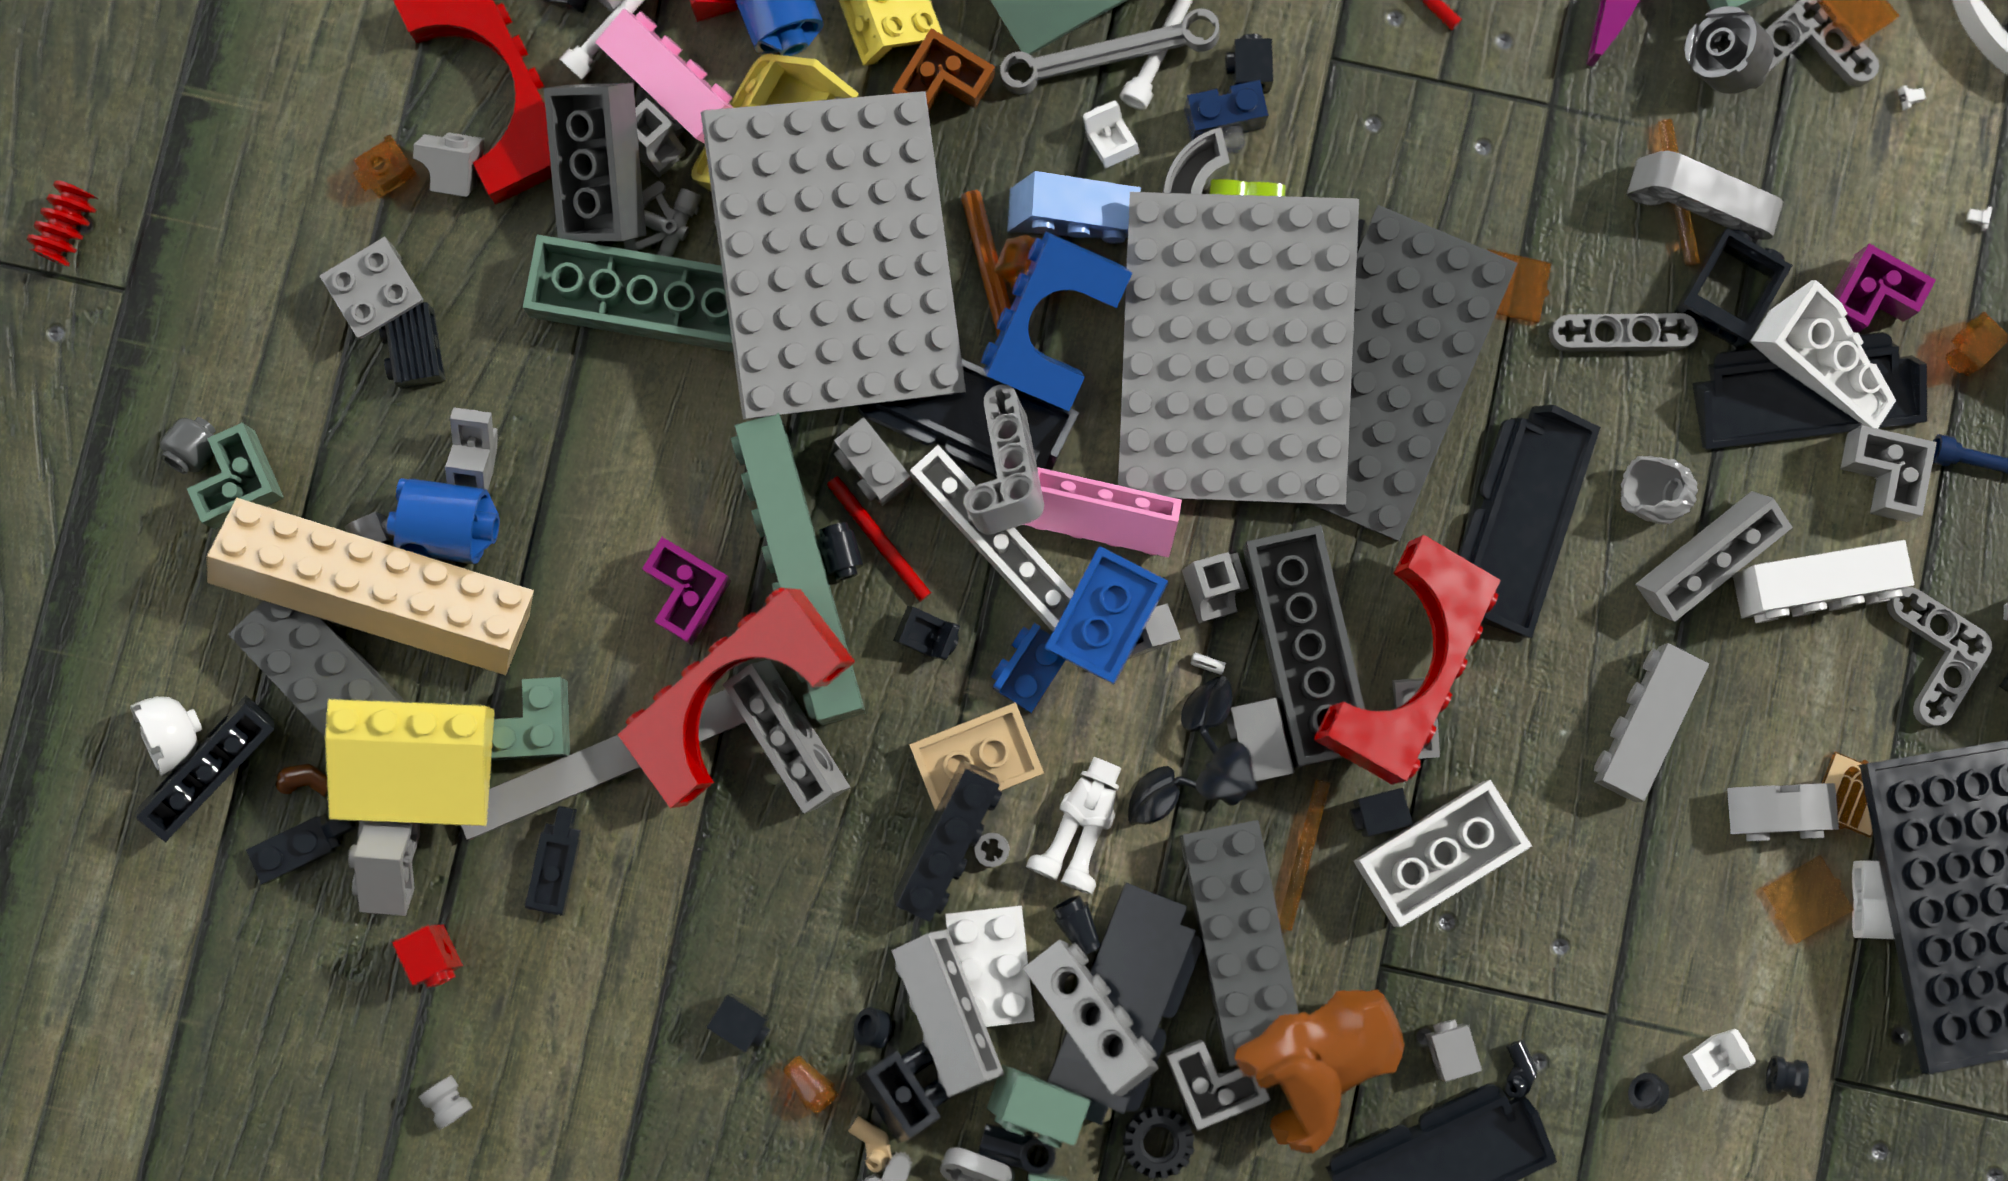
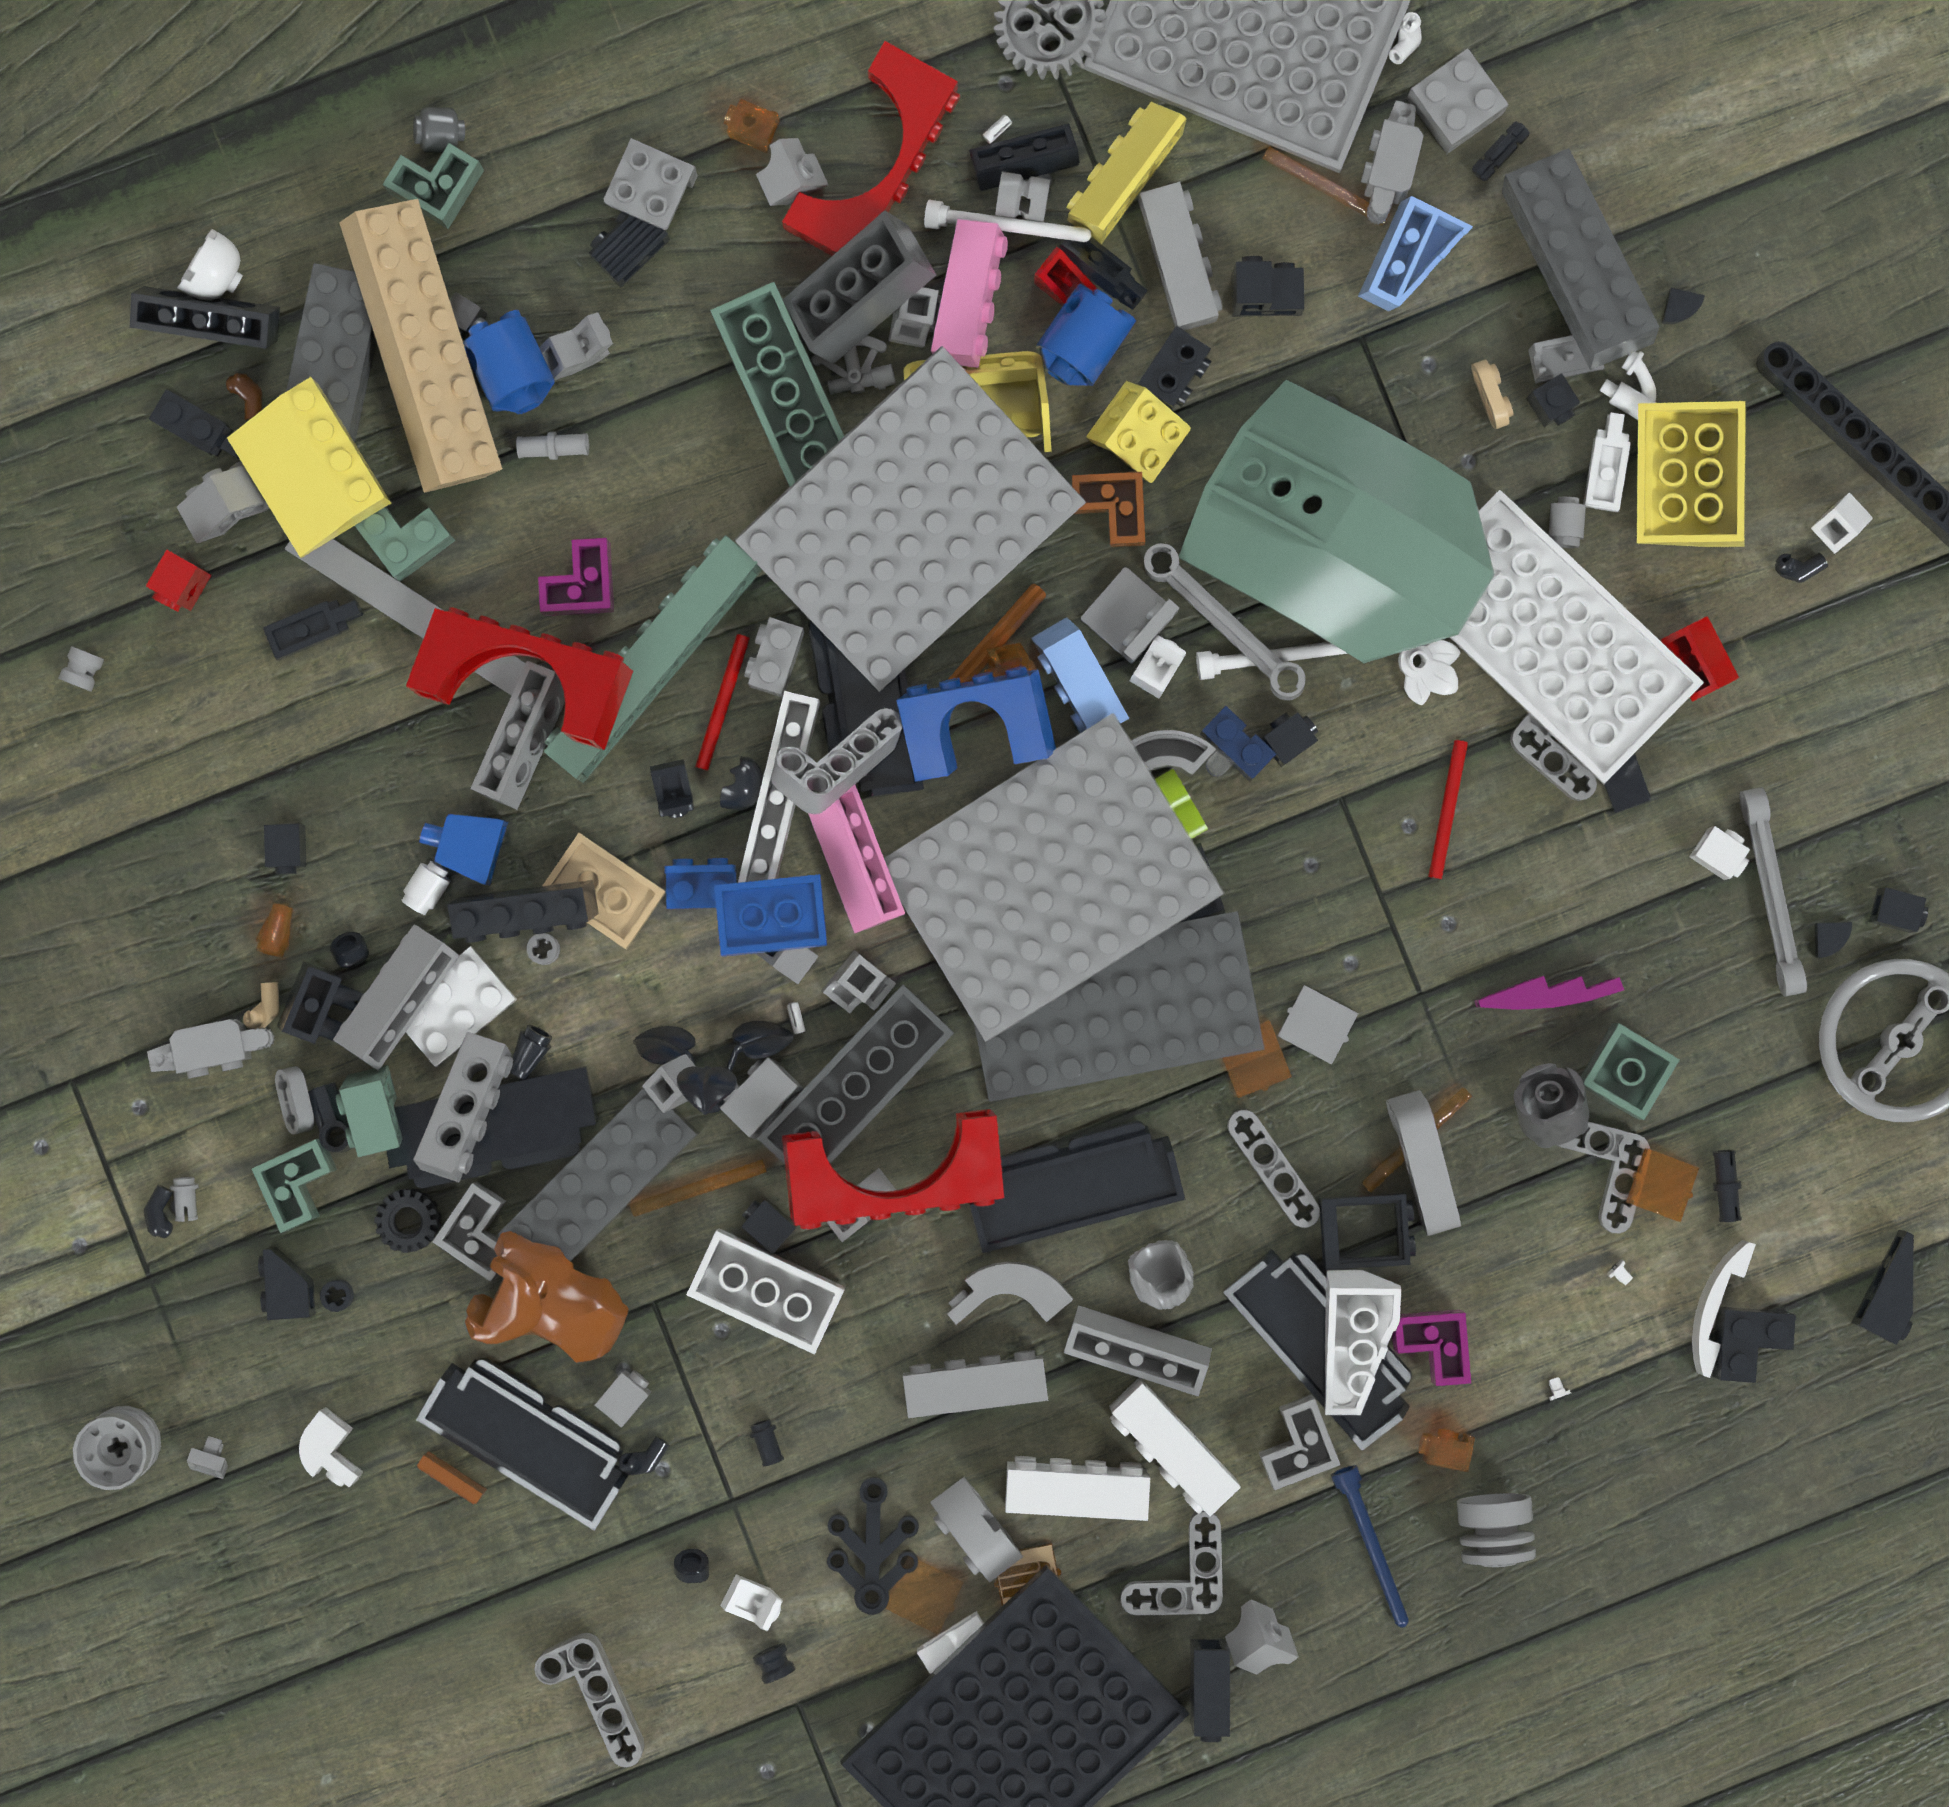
camera: 60 degrees right, 5 degrees up
black brick [817,522,863,581] -> none
white piece [1026,757,1121,895] -> none
none -> white brick [402,861,451,915]
none -> blue torso [420,814,508,886]
none -> light grey pin [516,432,589,460]
none -> light grey brick [642,1054,695,1113]
none -> black hair [720,756,763,810]
none -> black pin [749,1419,784,1467]
none -> black plant [827,1476,919,1615]
none -> light grey arch [947,1262,1073,1324]
none -> white brick [1005,1456,1150,1521]
none -> light grey bracket [1081,567,1180,664]
none -> light grey piece [1278,985,1359,1064]

